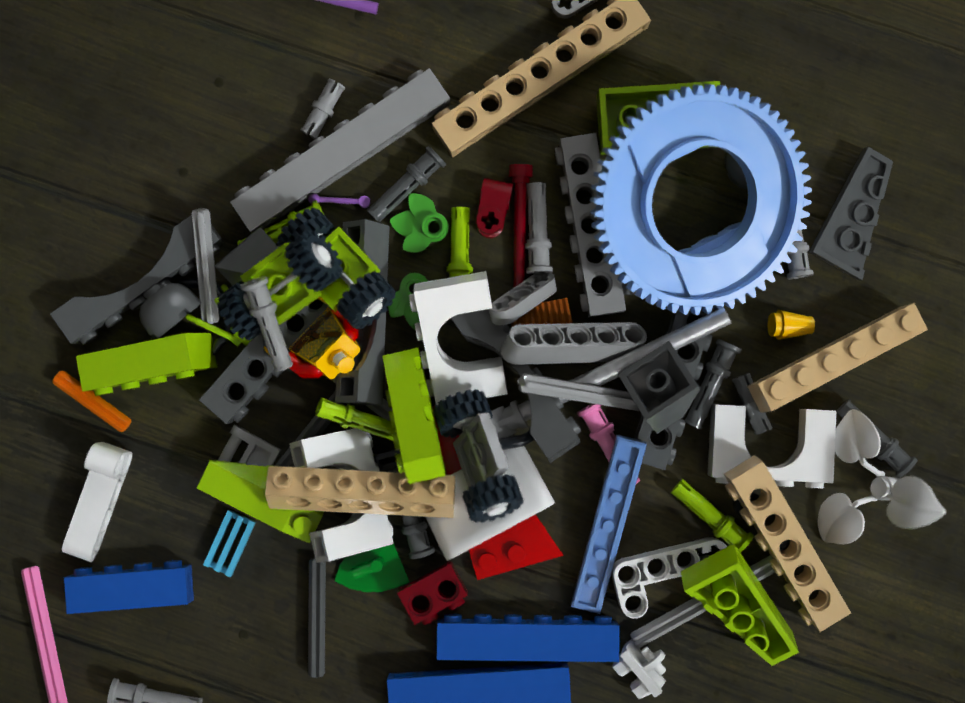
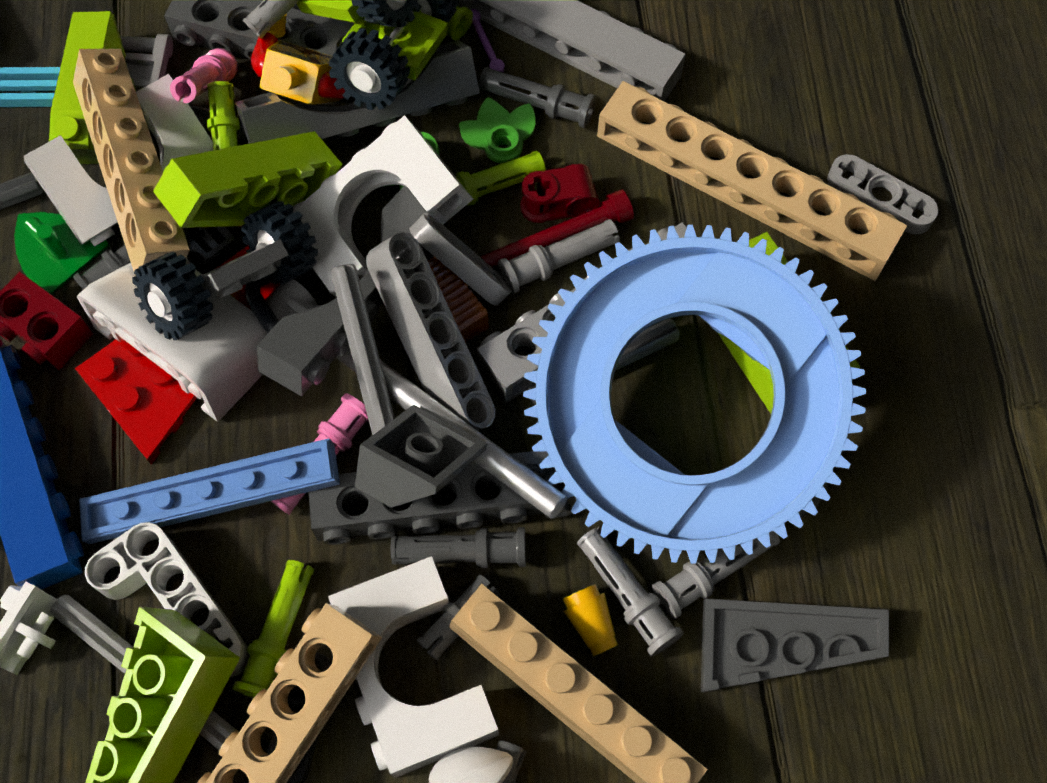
camera: 65 degrees right, 20 degrees down
none -> bright pink pin [170,48,238,103]
none -> light grey pin [577,527,684,657]

